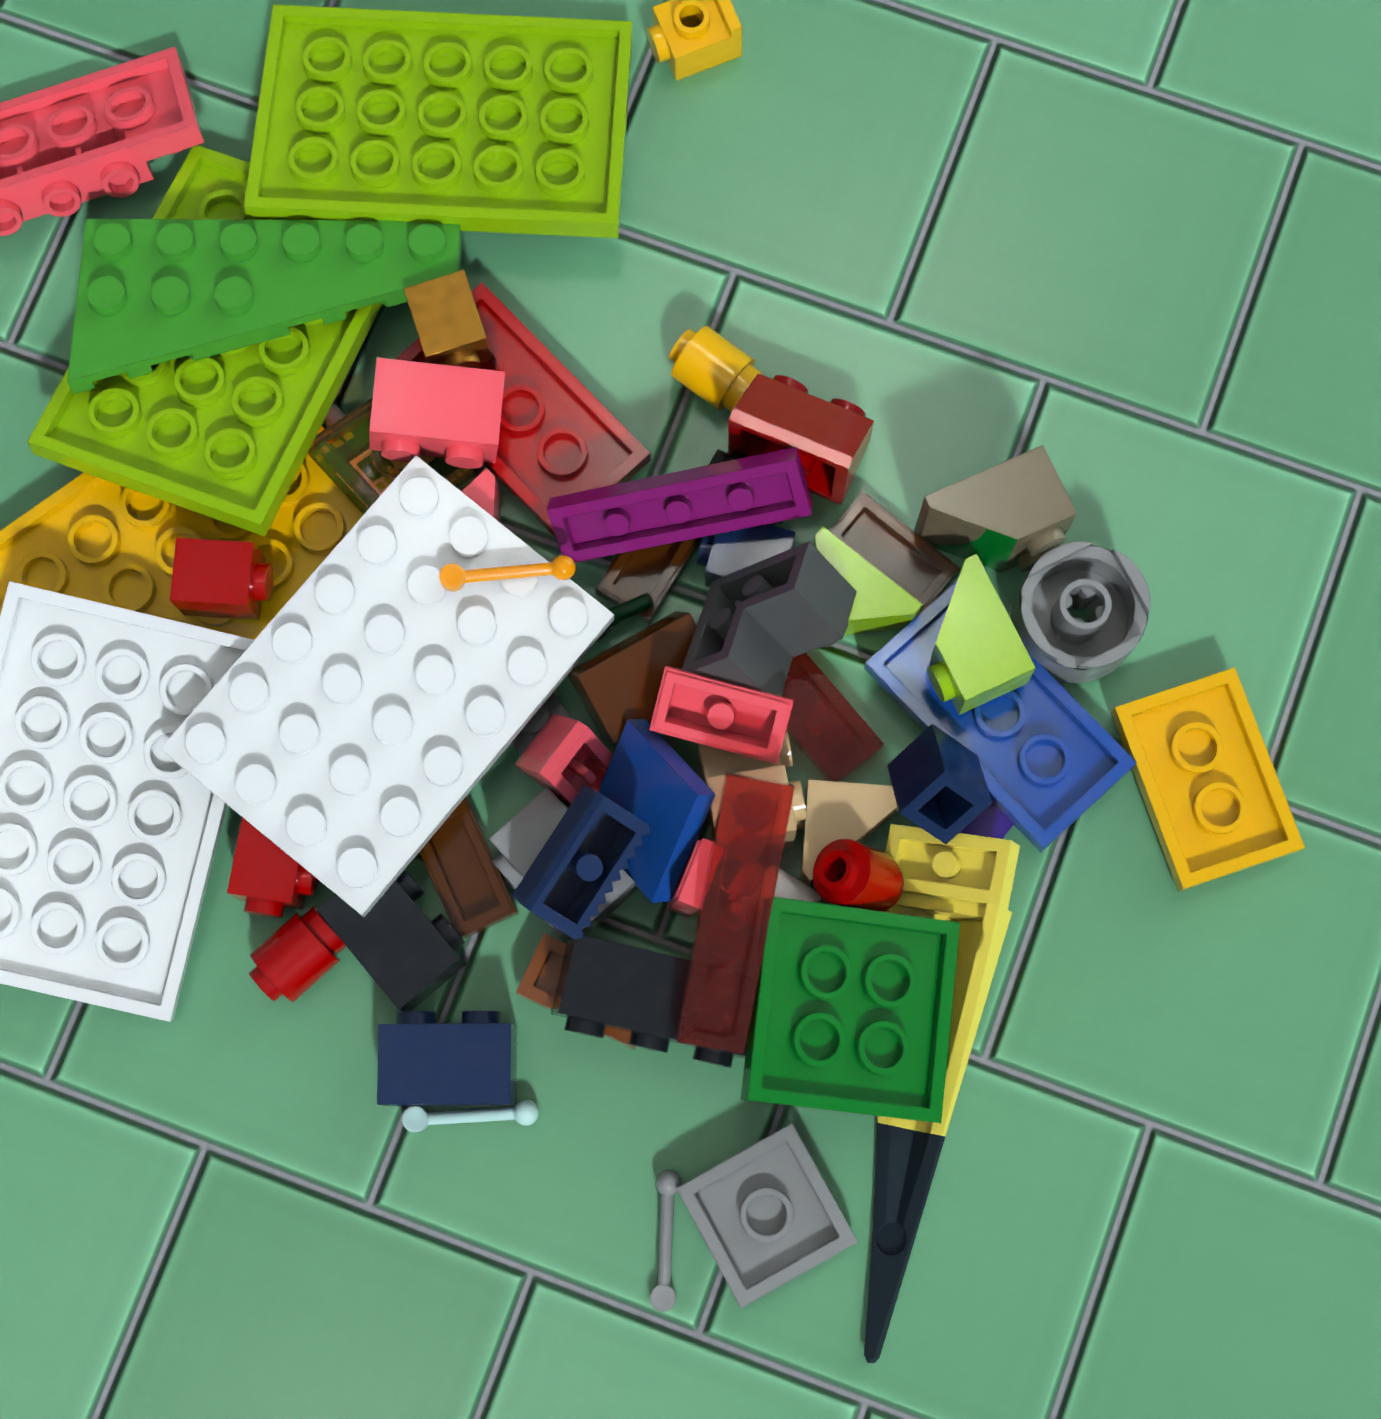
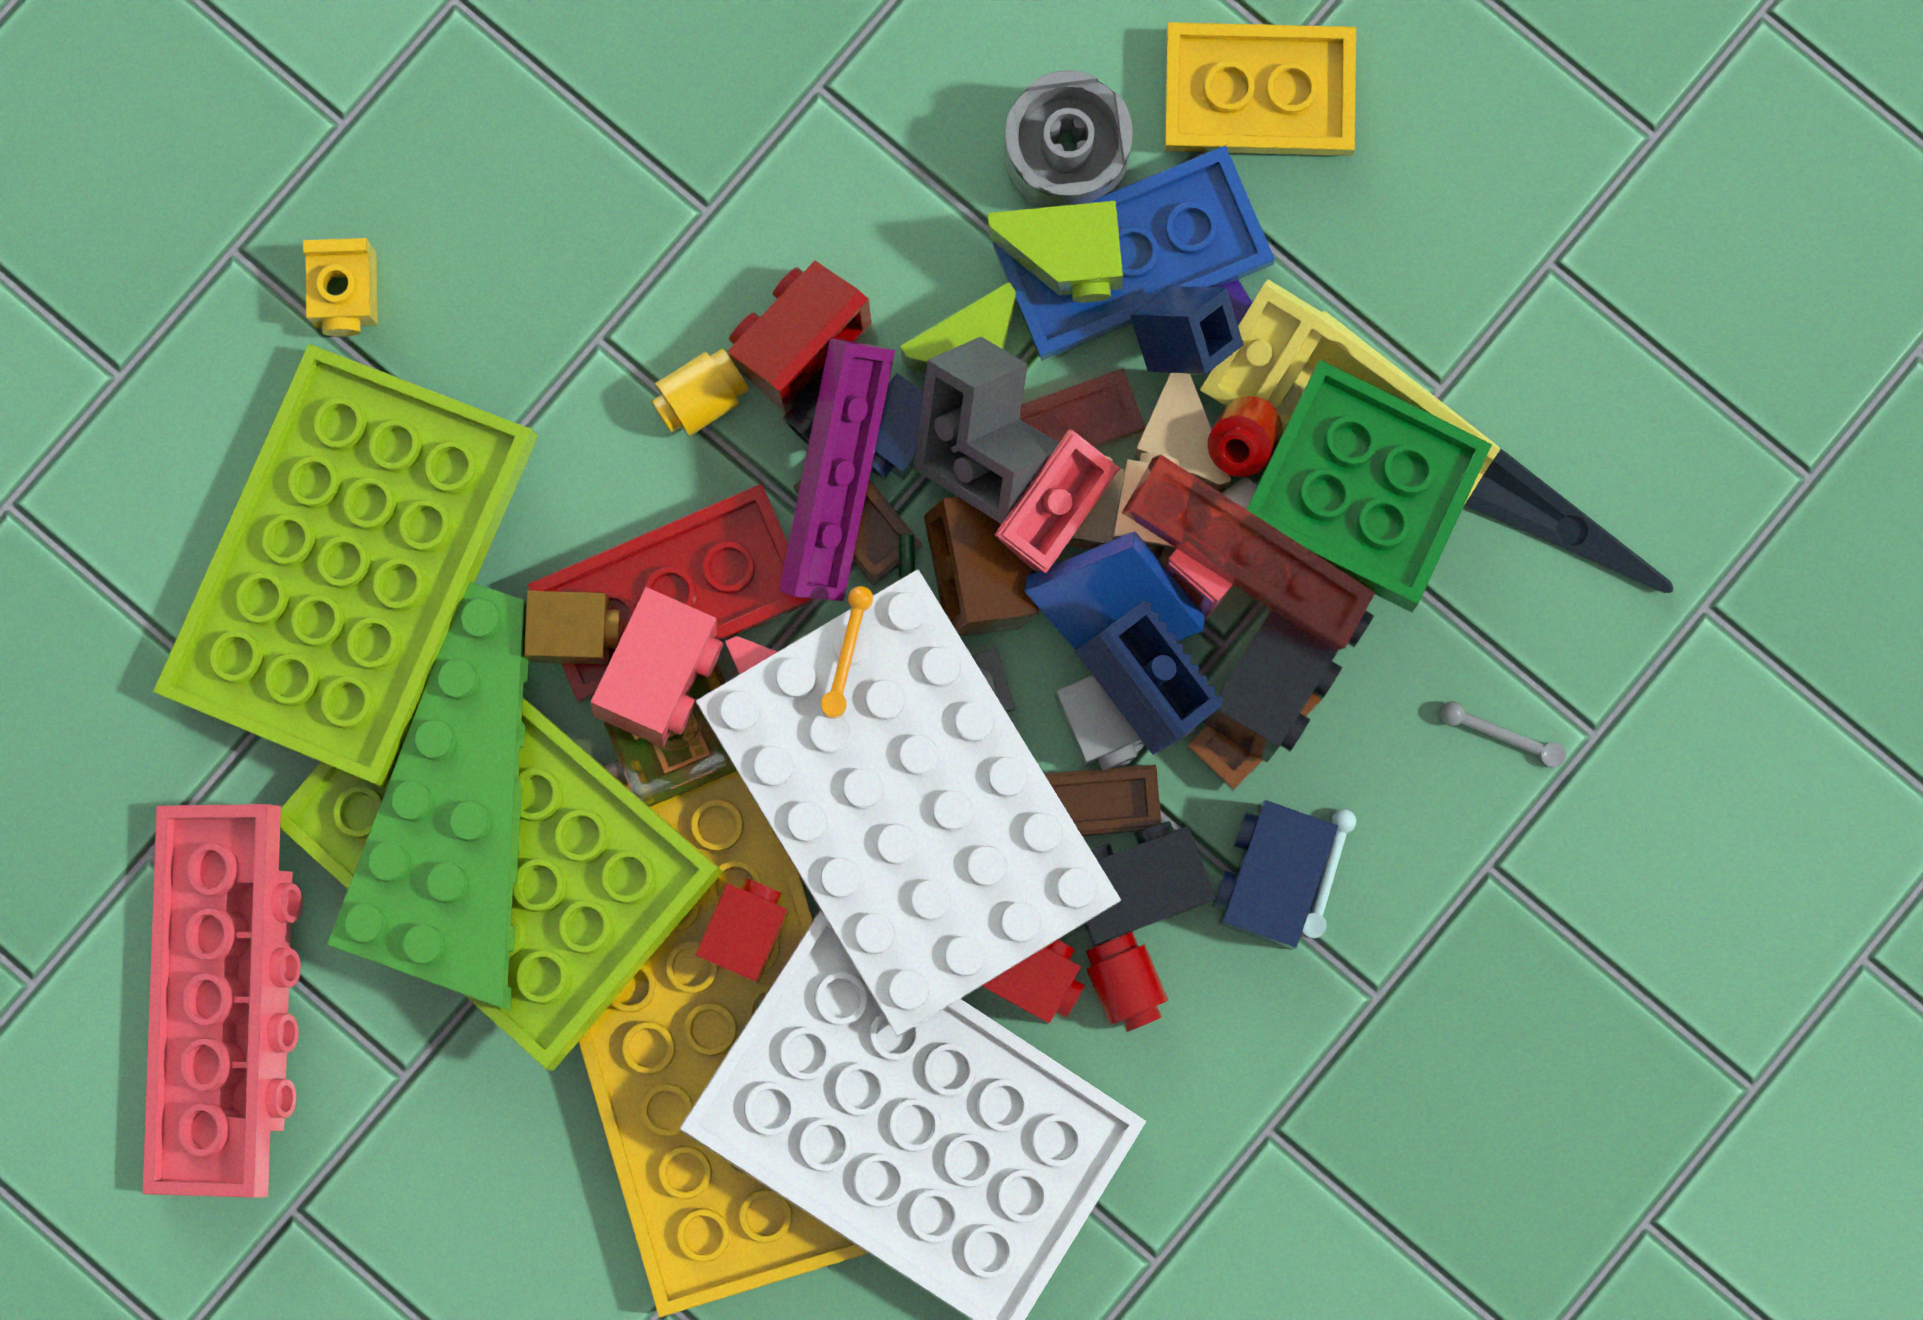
camera: 75 degrees left, 5 degrees up
coral slope [515,714,613,807] -> none
light grey plate [676,1123,858,1308] -> none
tile [829,491,960,613] -> none
dark tan slope [914,445,1077,573] -> none

